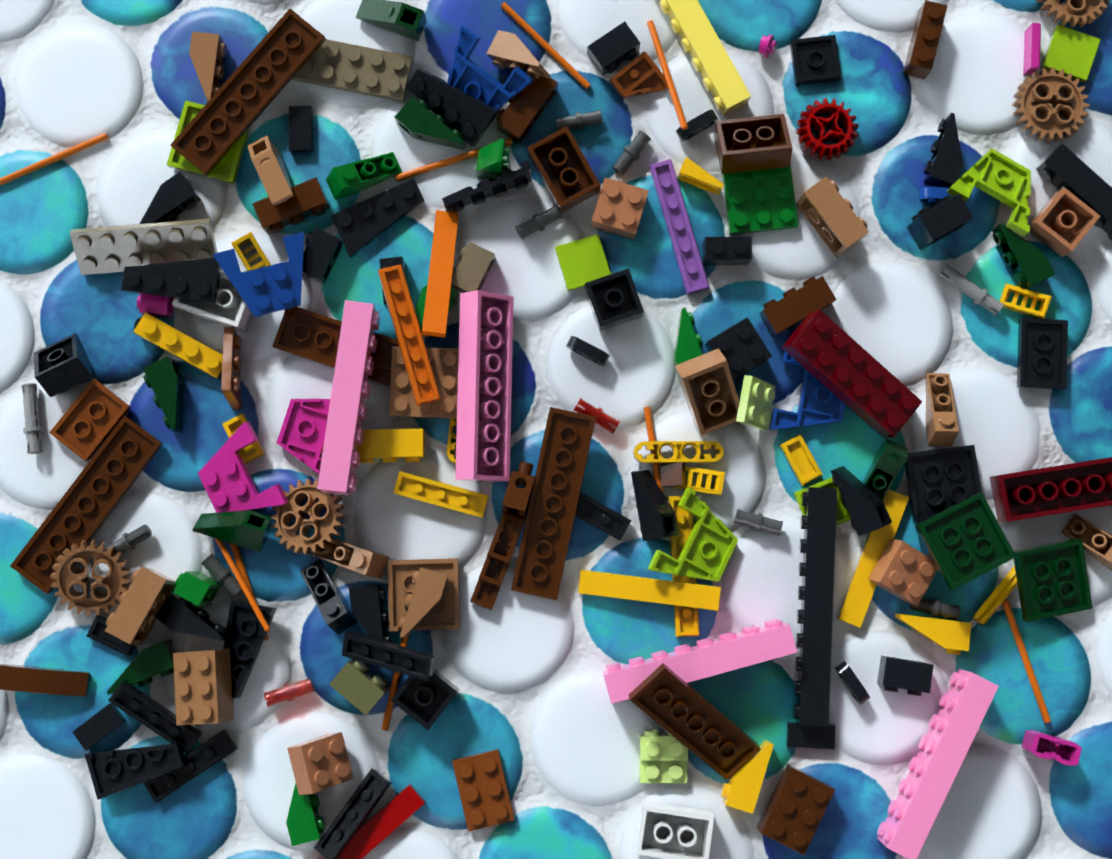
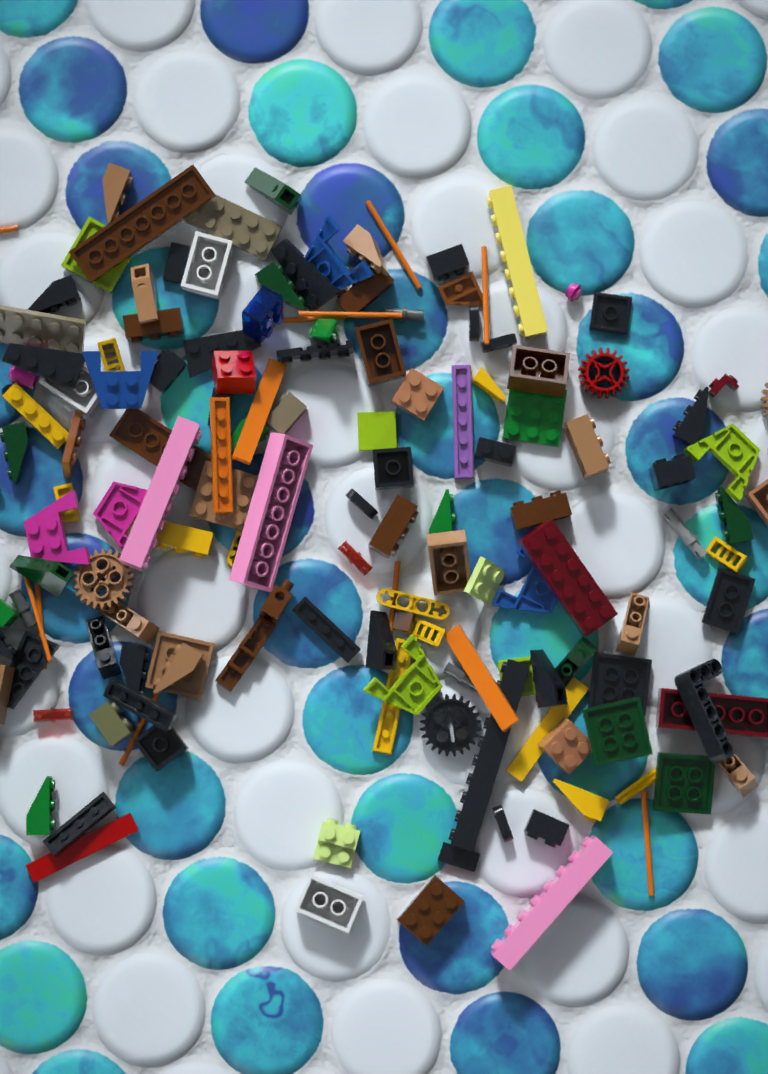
camera: 10 degrees right, 0 degrees up
nougat brick [287,732,354,795] -> none
green slope [326,152,402,200] -> none
yellow plate [393,471,489,518] -> none
dark orange plate [452,749,515,832] -> none
reddish brown plate [511,407,596,600] -> none
dark grey pin [515,205,562,240] -> none
yellow tile [578,570,721,611] -> none
bright pink brick [602,619,798,704] -> none
dark grey pin [612,130,651,176] -> none
reddish brown plate [628,663,761,780] -> none
black brick [705,317,772,381] -> none
yellow slope [721,740,774,814] -> none
yellow tile [779,434,823,486] -> none
reddish brown brick [903,0,947,79] -> none
dark grey pin [910,597,961,621] -> none
blue beam [919,187,954,204] -> none
dark pink brick [1021,730,1082,766] -> none
none -> white brick [181,231,234,300]
none -> red brick [211,350,256,394]
none -> clear blue brick [242,285,284,343]
none -> orange axle [299,311,402,318]
none -> reddish brown brick [368,495,419,559]
none -> black gear [419,694,482,757]
none -> orange tile [443,625,520,732]
none -> black beam [469,306,479,341]
none -> black beam [675,659,734,763]
none -> dark red bracket [708,373,739,398]

